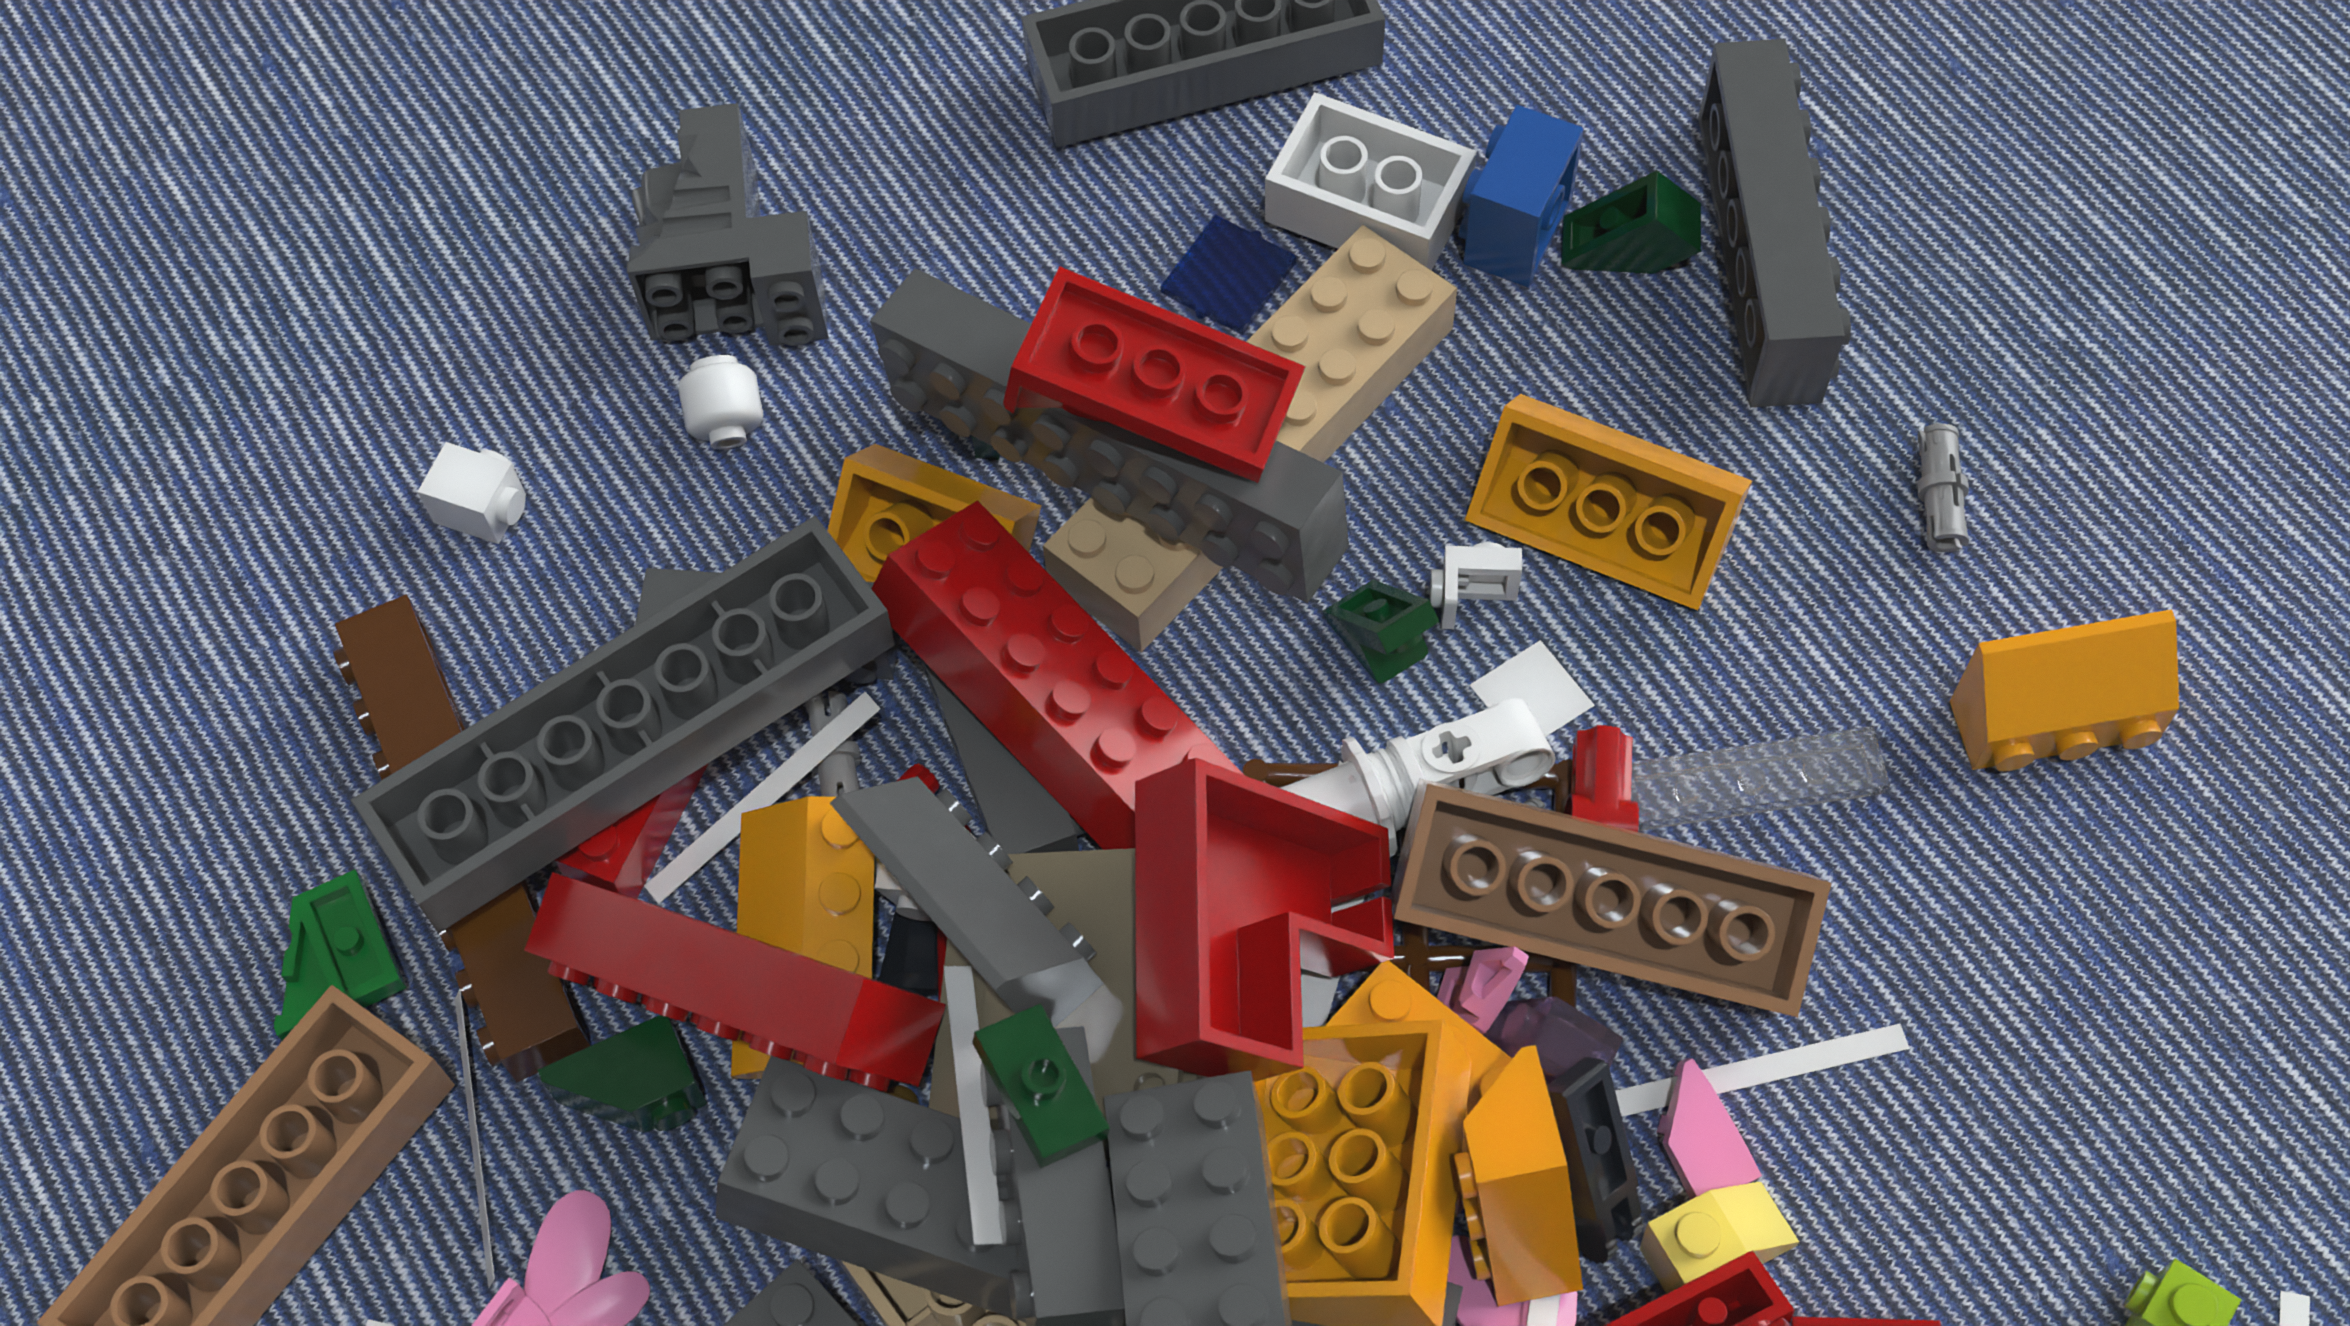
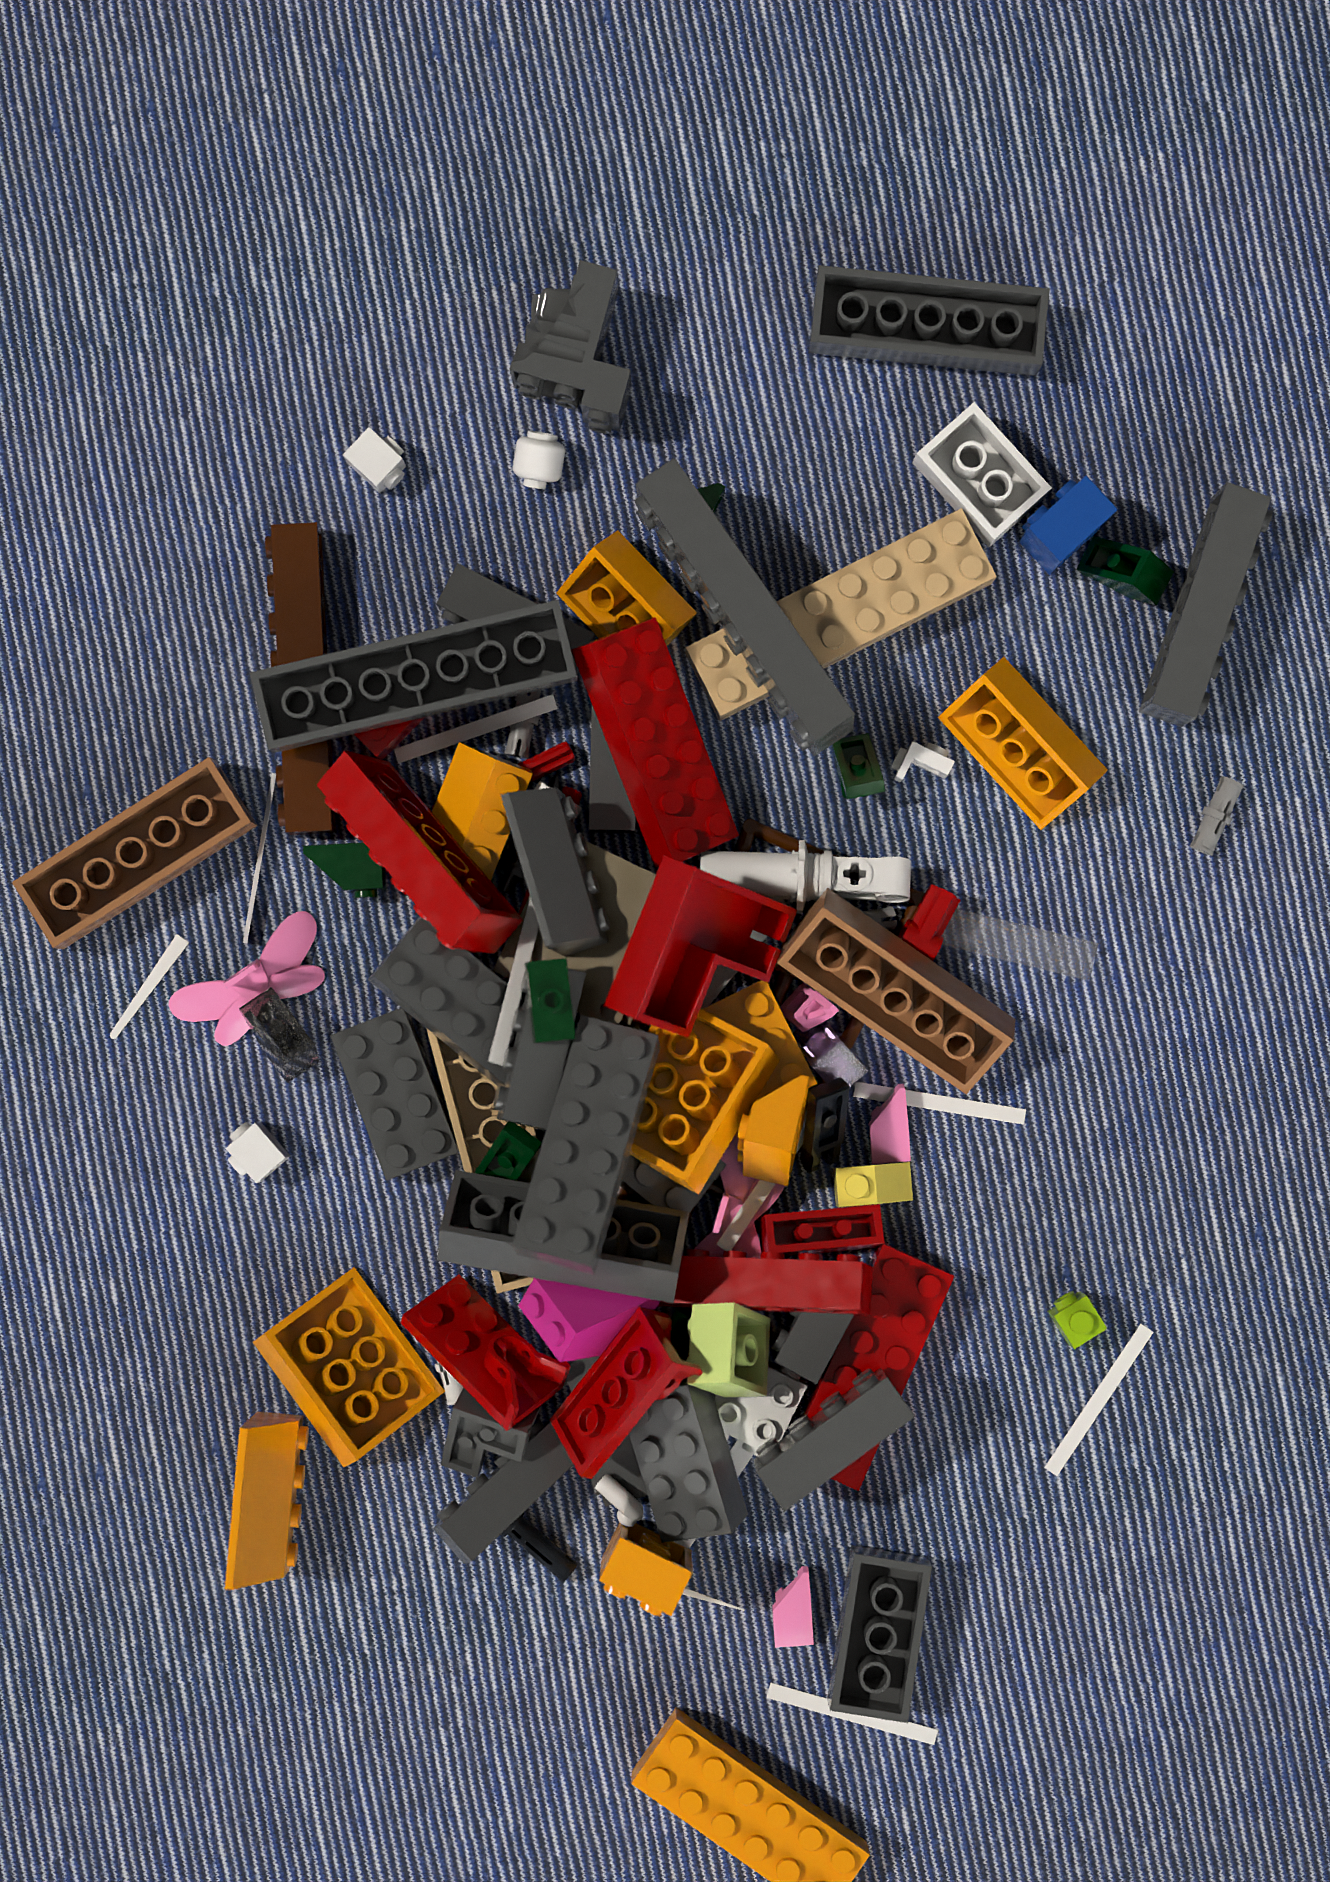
camera: 20 degrees right, 25 degrees up
green wing [274,869,407,1041] -> none
red plate [1003,266,1306,483] -> none
clear blue piece [1160,214,1297,336] -> none
white sticker [1469,640,1595,737] -> none
light orange slope [1949,609,2179,772] -> none

